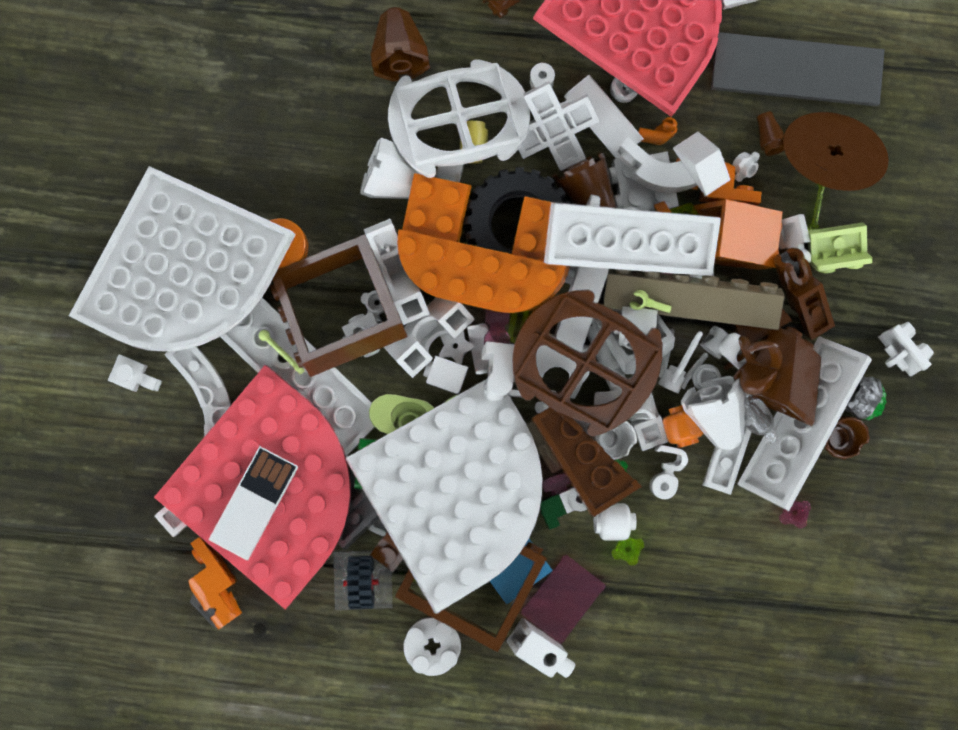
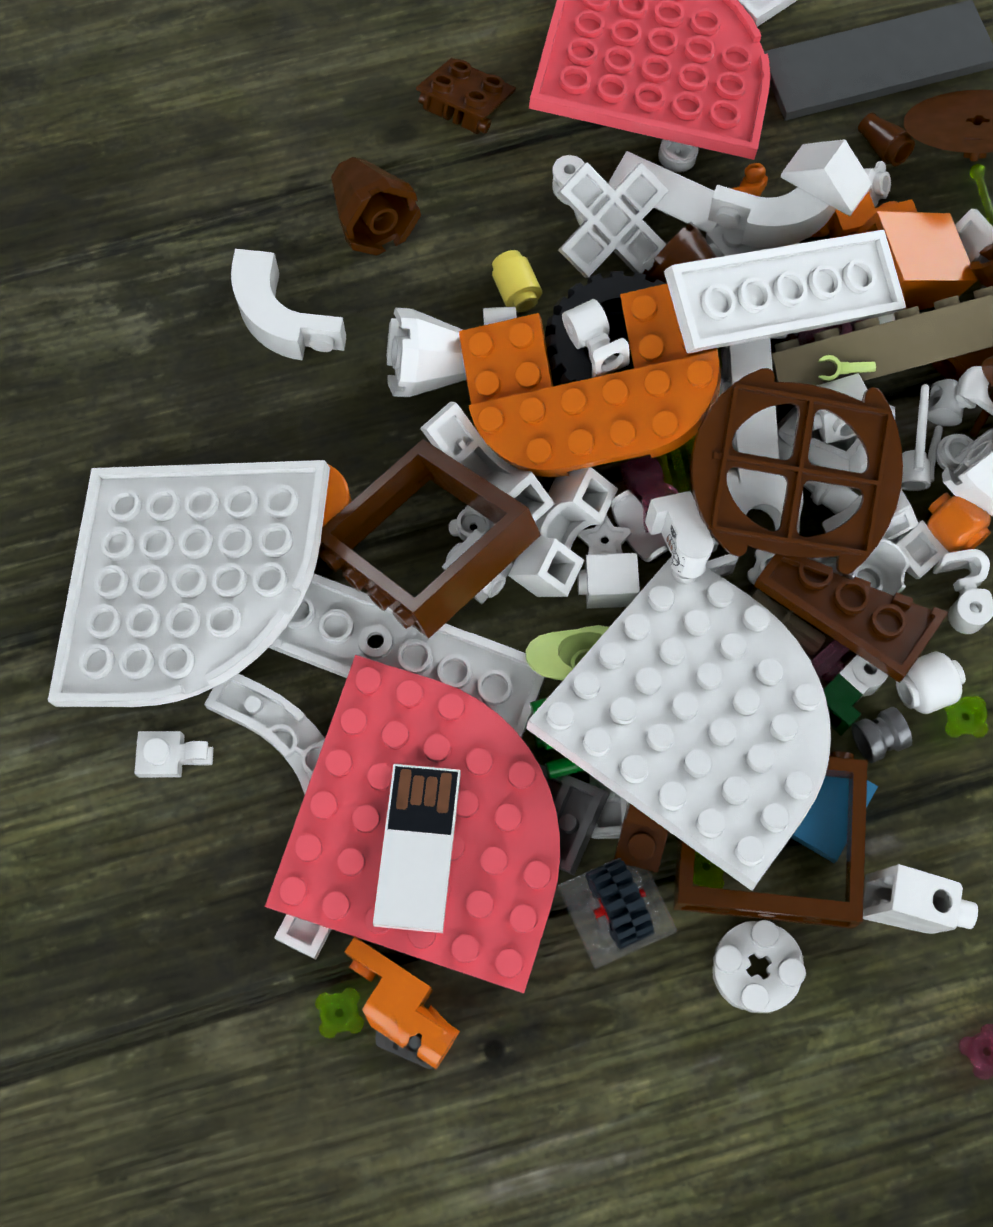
camera: 20 degrees left, 15 degrees down
yellowish green hinge [259,330,305,374] -> none
white window [388,60,530,178] -> none
clear pink piece [521,554,606,644] -> none
none -> white arch [231,249,346,360]
none -> clear neon green plate [315,988,364,1039]
none -> white leg [562,299,630,378]
none -> flat silver wheel [852,707,912,764]

